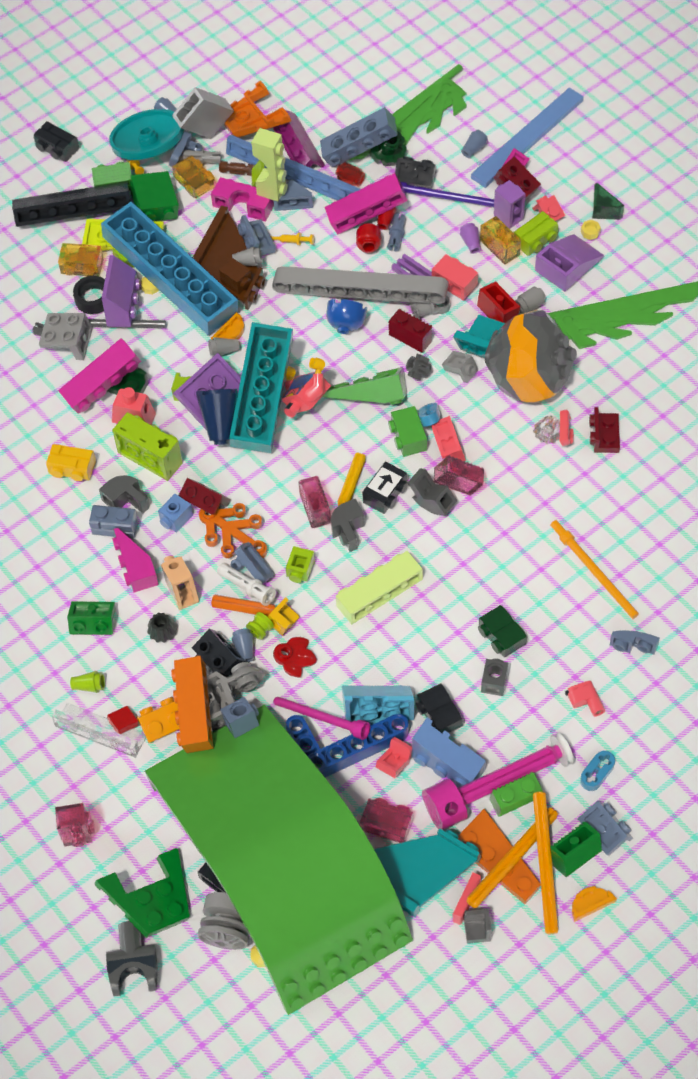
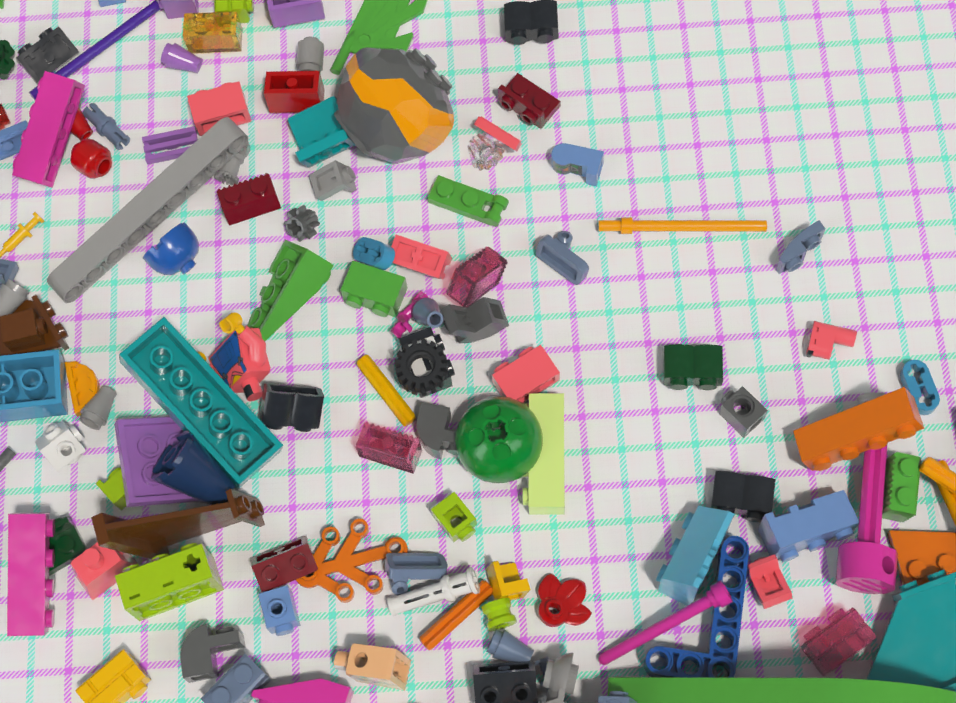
camera: 50 degrees left, 10 degrees up
none -> white brick [35,421,86,472]
none -> reddish brown piece [91,489,265,559]
none -> black brick [259,383,324,432]
none -> dark pink arm [391,291,429,339]
none -> black tyre [394,339,449,396]
none -> sand blue cone [412,298,443,328]
none -> bright green plate [427,175,509,227]
none -> green piece [455,396,543,483]
none -> coral brick [492,345,560,403]
none -> black brick [504,0,559,45]
none -> sand blue piece [536,231,589,285]
none -> medium blue leg [551,143,604,187]
none -> orange brick [793,387,925,471]

